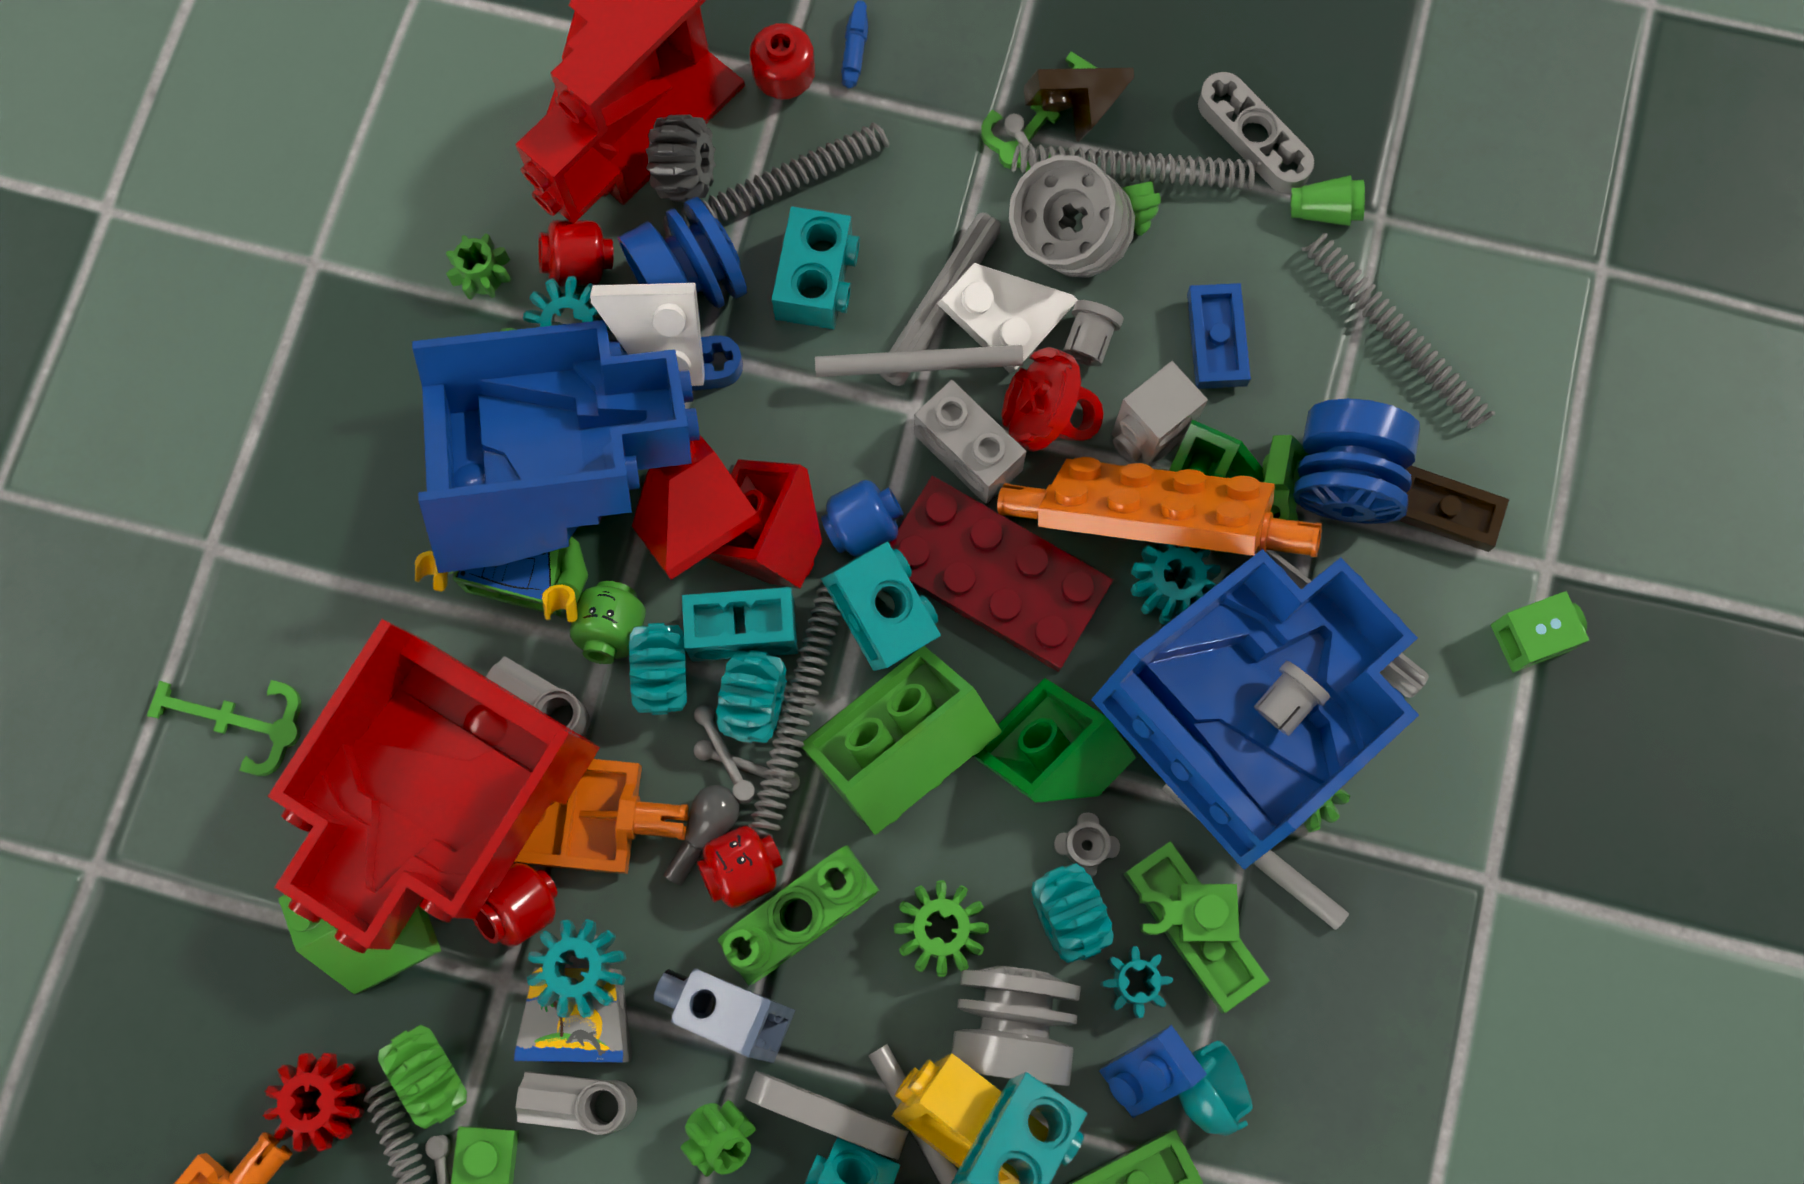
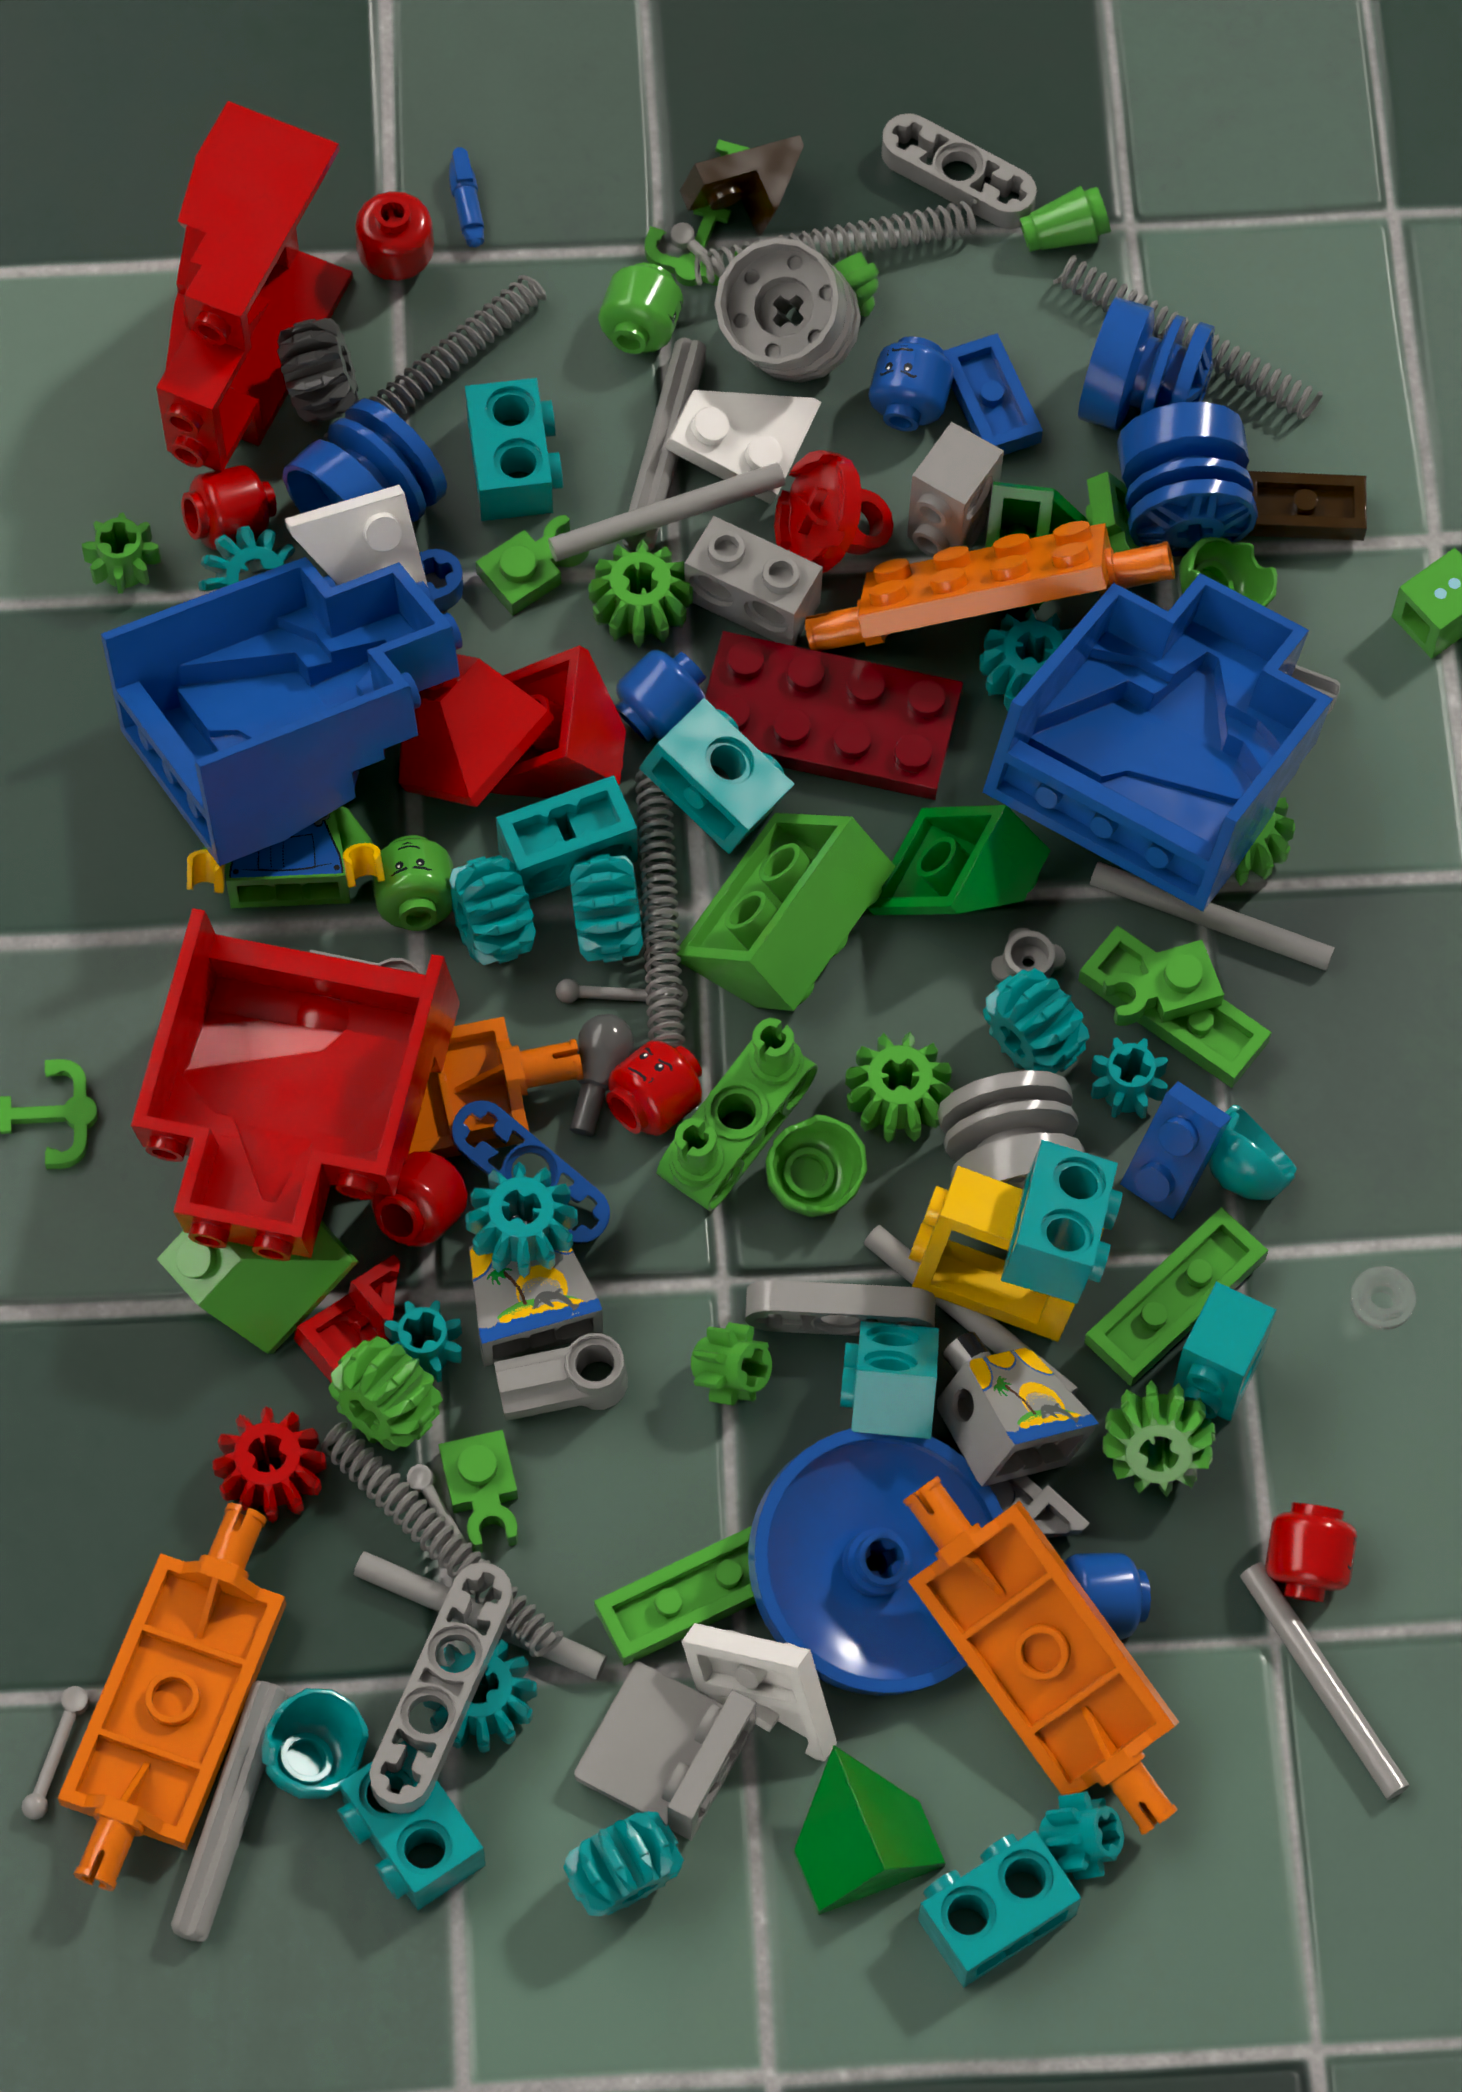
camera: 20 degrees left, 10 degrees down
torso [654,968,795,1063] -> none
light grey hinge [694,704,754,804] -> none
light grey bush [1063,300,1124,366] -> none
light grey bush [1254,660,1330,736] -> none
none -> red slope [294,1255,400,1383]
none -> teal gear [384,1300,463,1383]
none -> blue beam [451,1101,610,1244]
none -> bright green plate [476,515,589,616]
none -> bright green gear [588,538,693,648]
none -> bright green head [598,262,684,354]
none -> bright green hair [765,1115,868,1217]
none -> blue head [868,336,954,431]
none -> blue wheel [1078,297,1215,430]
none -> bright green hair [1179,537,1278,607]

